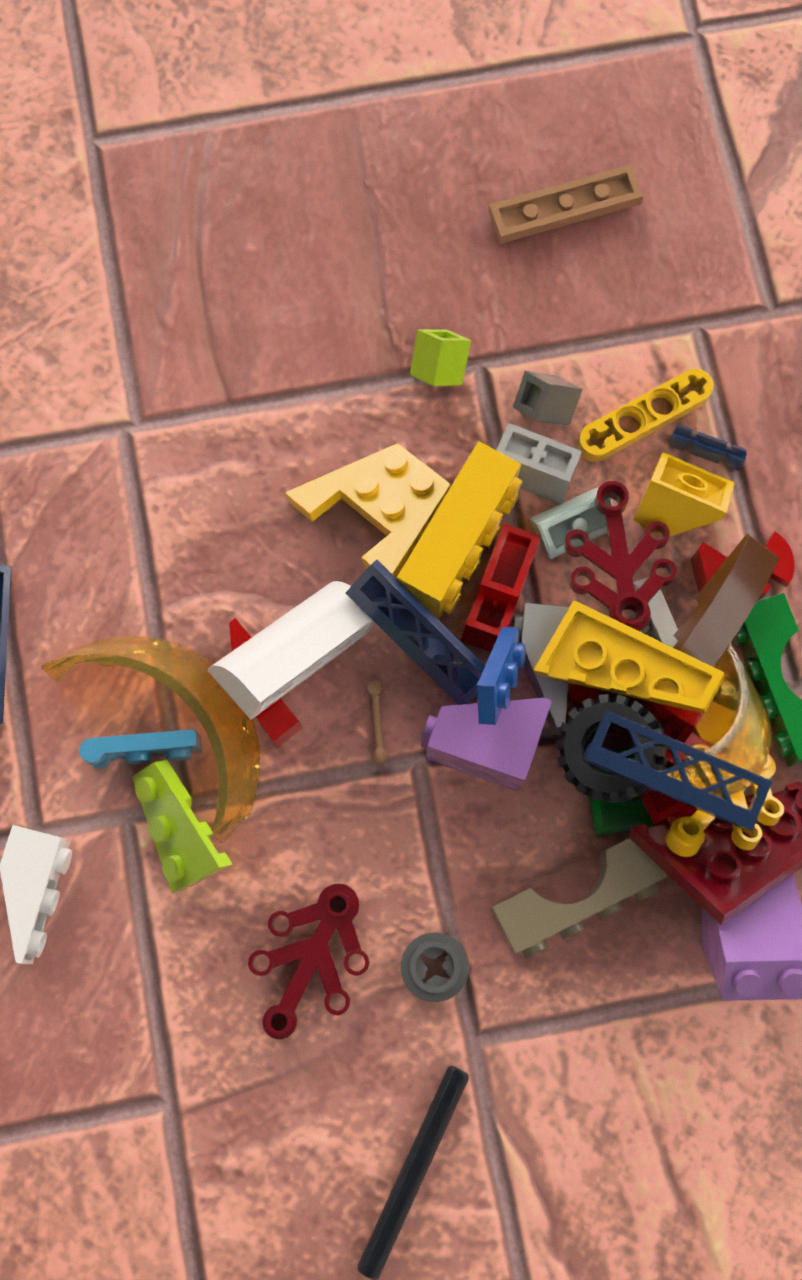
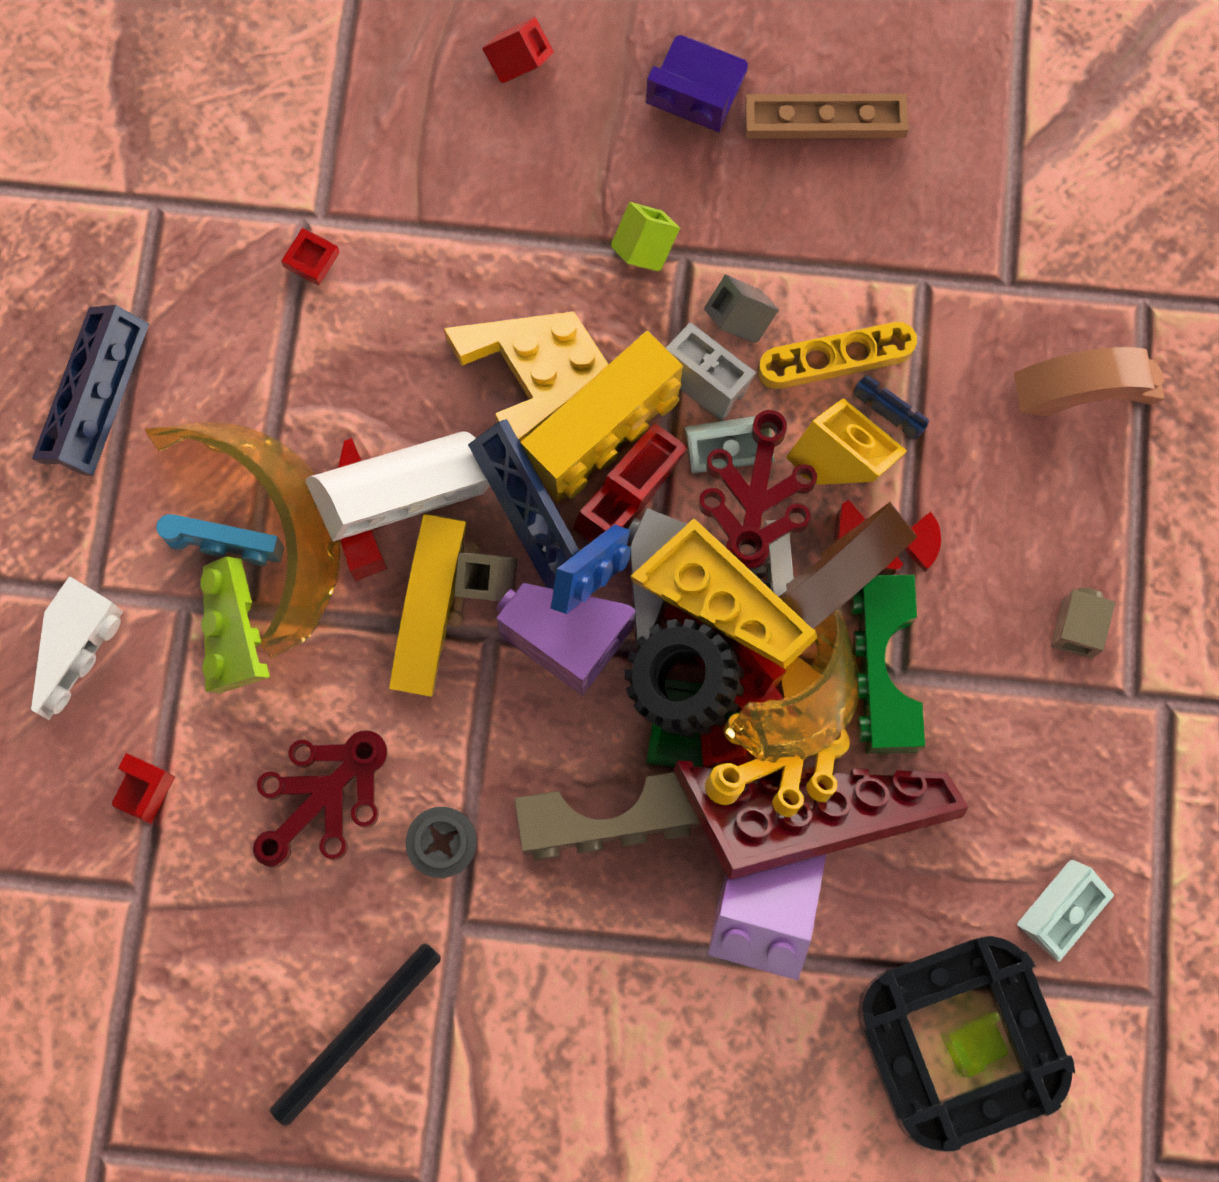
camera: 15 degrees right, 0 degrees up
dark blue fence [582,710,773,831] -> none
none -> red panel [112,753,175,824]
none -> red plate [281,227,340,286]
none -> yellow slope [389,514,467,697]
none -> dark tan brick [454,553,517,601]
none -> red panel [482,16,554,83]
none -> dark purple bracket [646,35,748,132]

